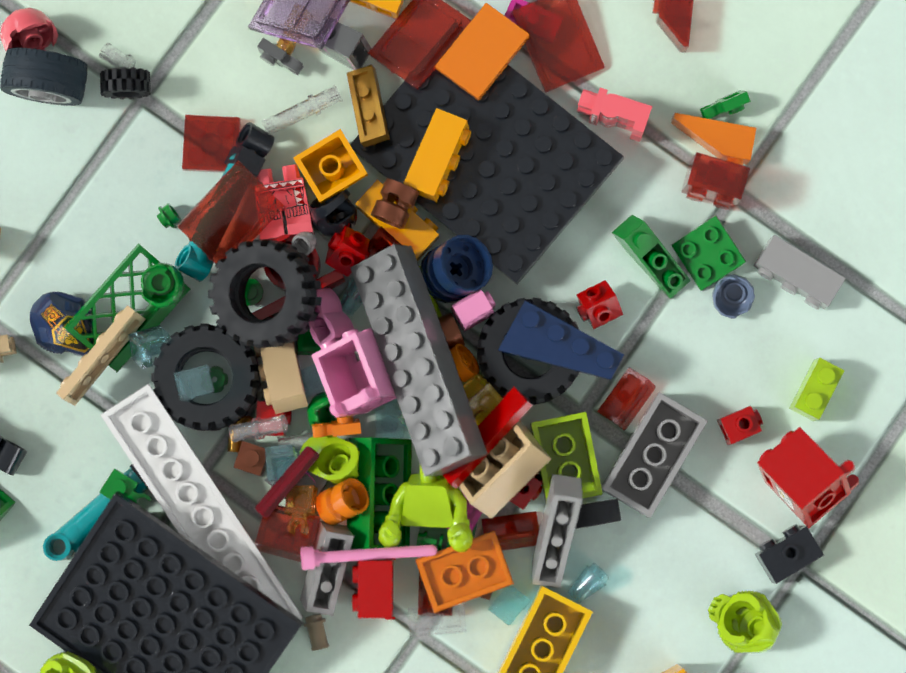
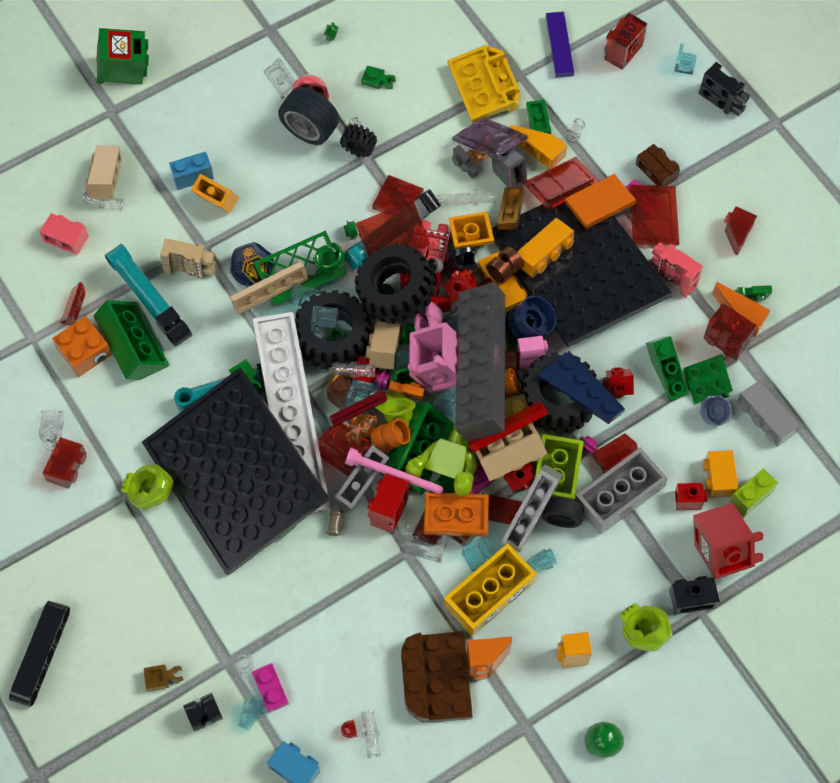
camera: 25 degrees right, 20 degrees down
none -> dark pink plate [376,370,391,390]
none -> dark pink plate [580,435,598,454]
none -> light orange brick [702,450,738,498]

